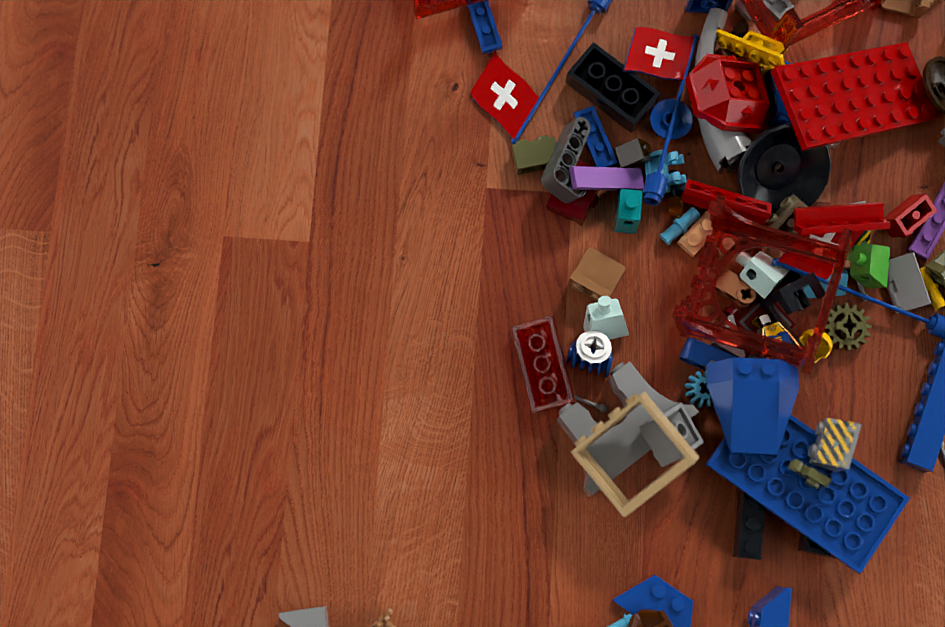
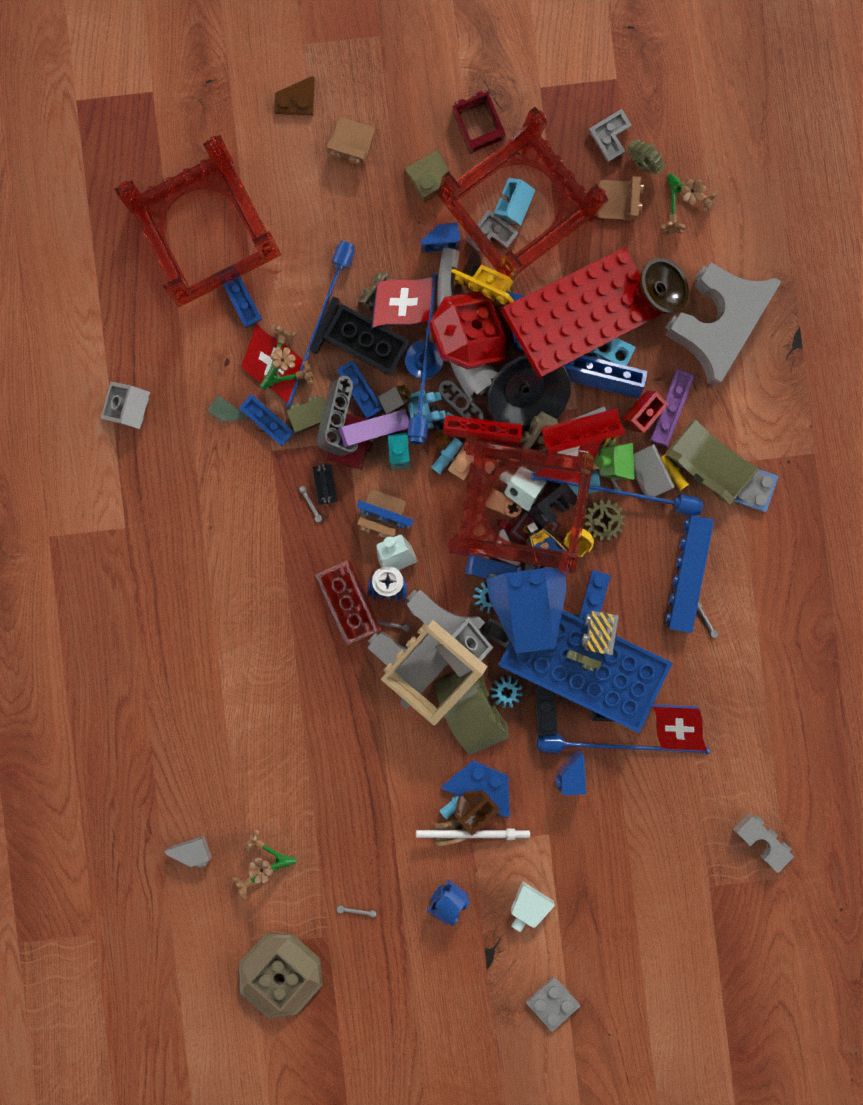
camera: 15 degrees left, 10 degrees up
none -> light grey slope [101,382,150,429]
none -> clear light blue tile [207,395,248,422]
none -> blue plate [239,394,295,447]
none -> medium nougat plant [260,325,314,390]
none -> light grey hinge [299,486,322,522]
none -> black tile [310,296,341,354]
none -> black hinge [312,464,338,505]
none -> blue plate [357,500,414,529]
none -> dark tan hinge [358,271,393,310]
none -> olive panel [434,671,510,755]
none -> light grey beam [439,380,483,420]
none -> light grey slope [482,618,510,648]
none -> medium azure gear [490,675,523,708]
none -> flag [537,704,710,755]
none -> blue brick [564,355,648,399]
none -> blue plate [578,570,611,620]
none -> medium azure brick [589,338,636,366]

